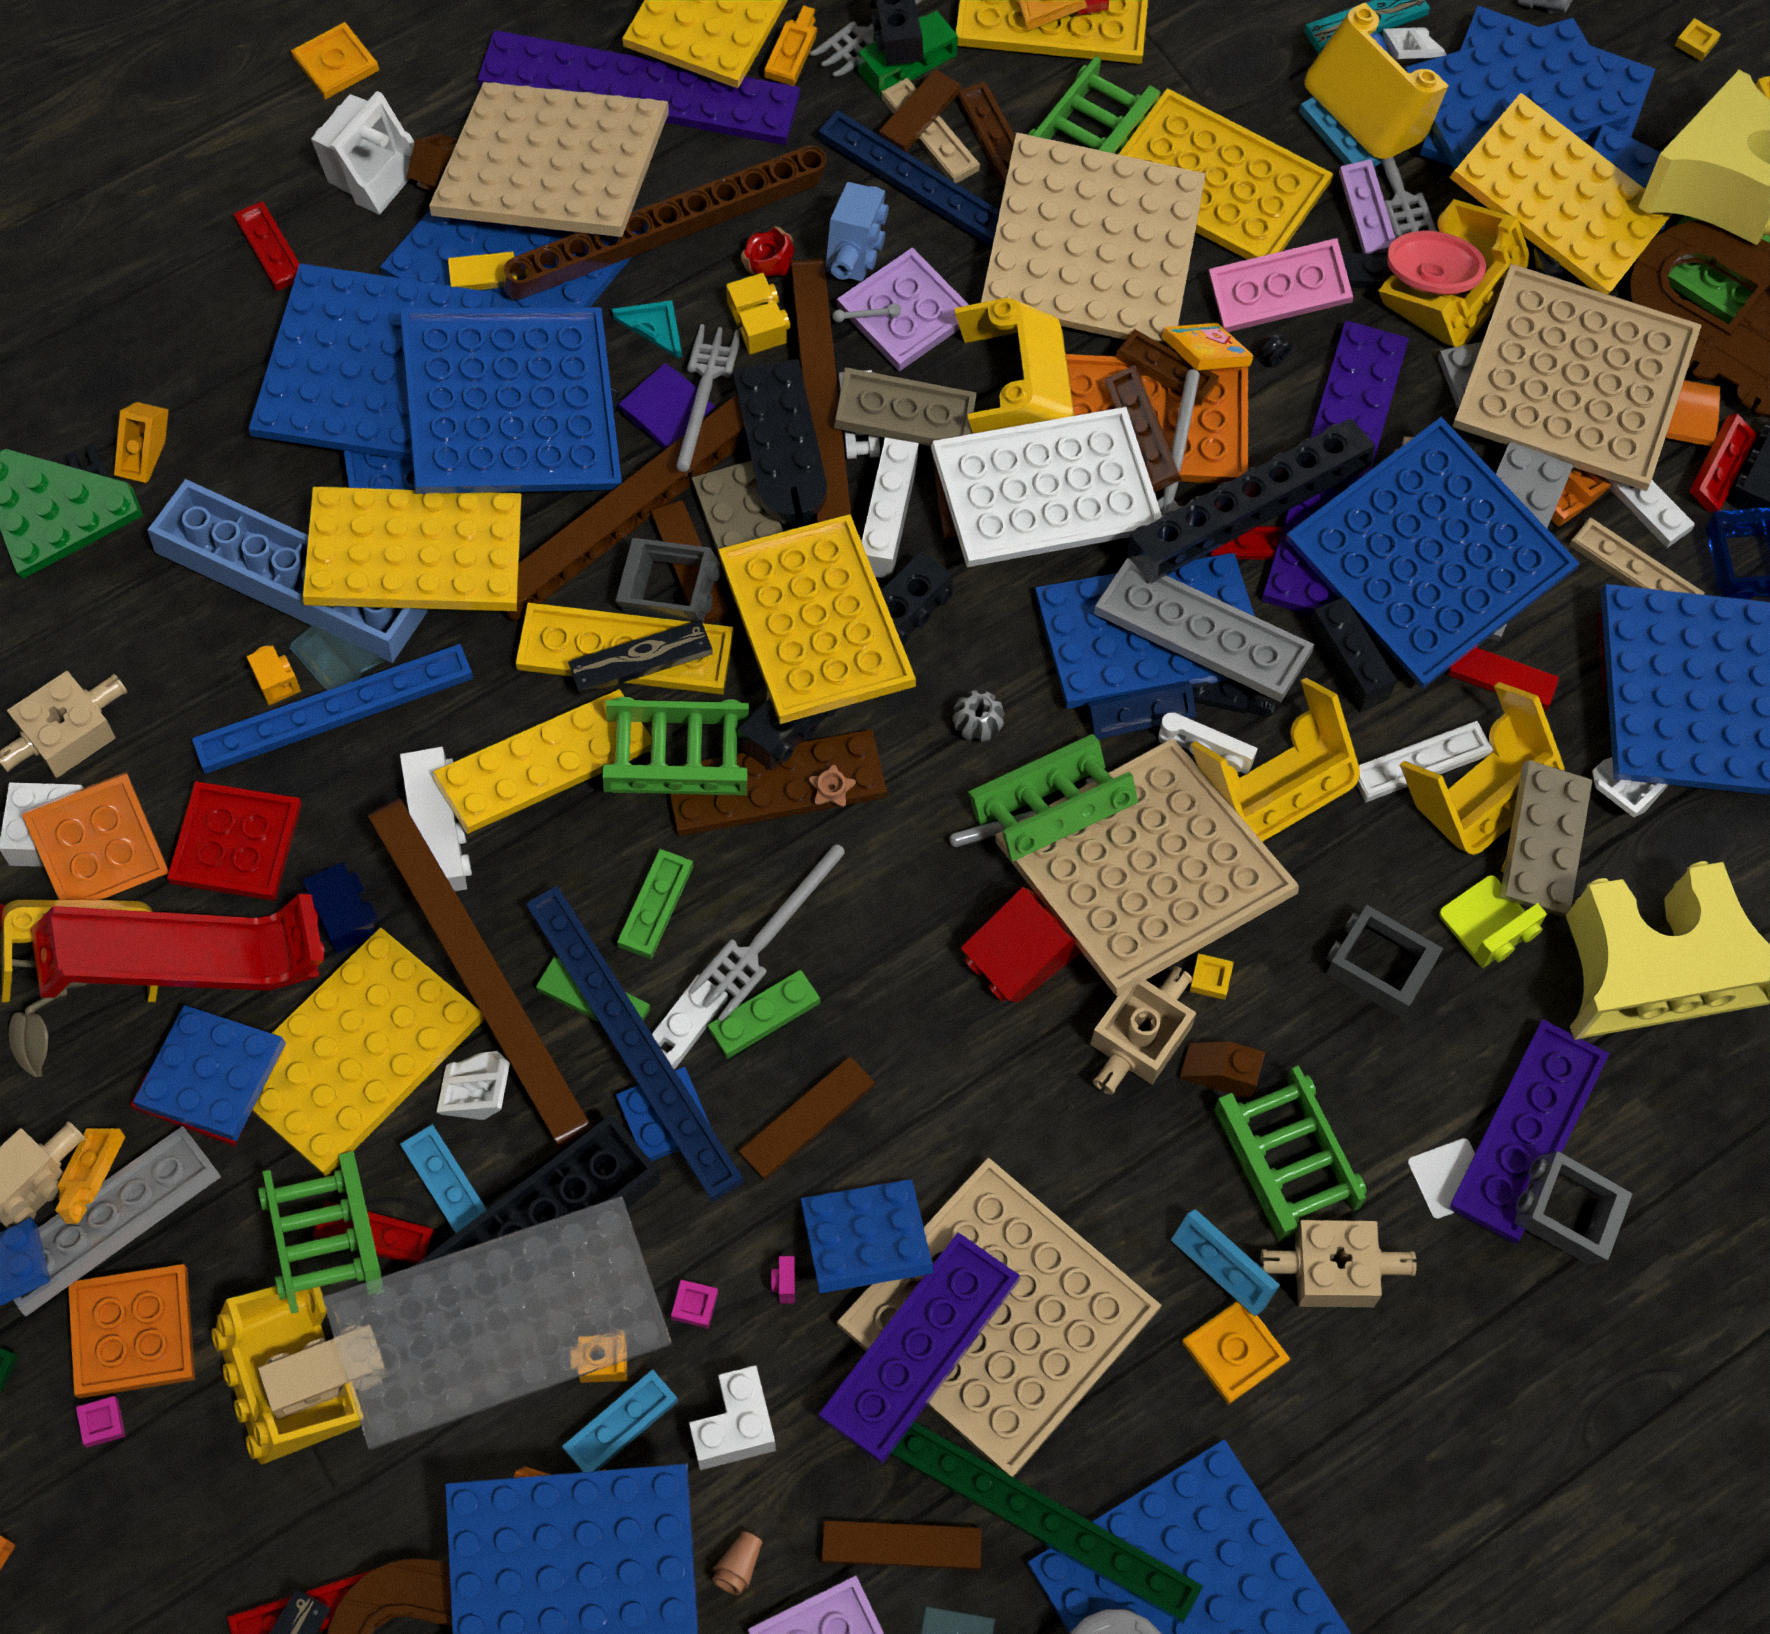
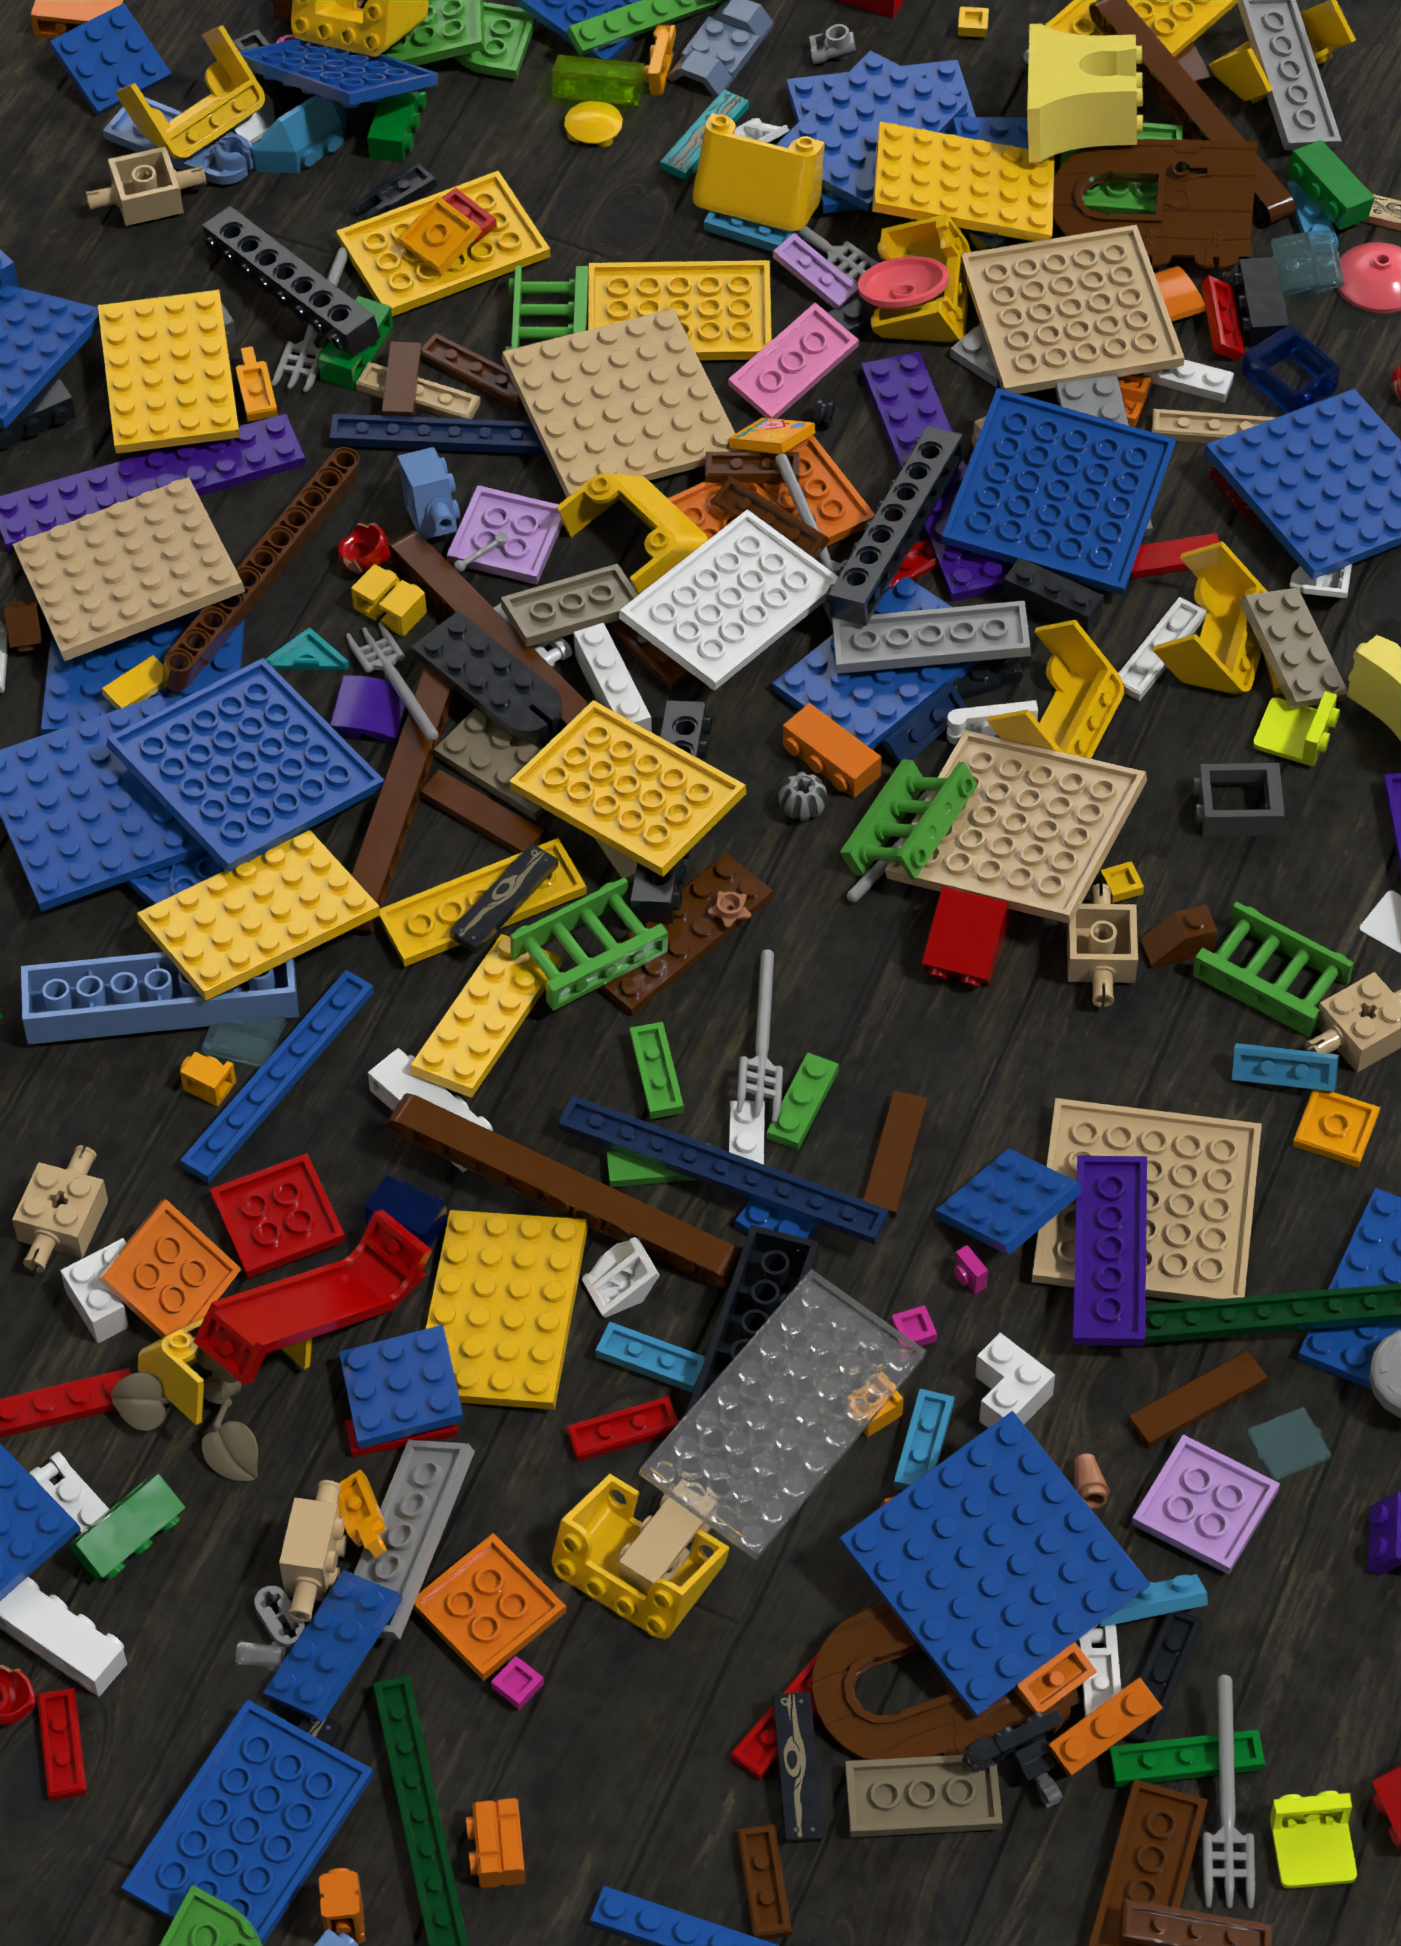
camera: 30 degrees left, 10 degrees down
bright green fence [258,1151,384,1314] -> none
dark grey window [616,538,721,623] -> none
none -> orange brick [783,703,881,799]

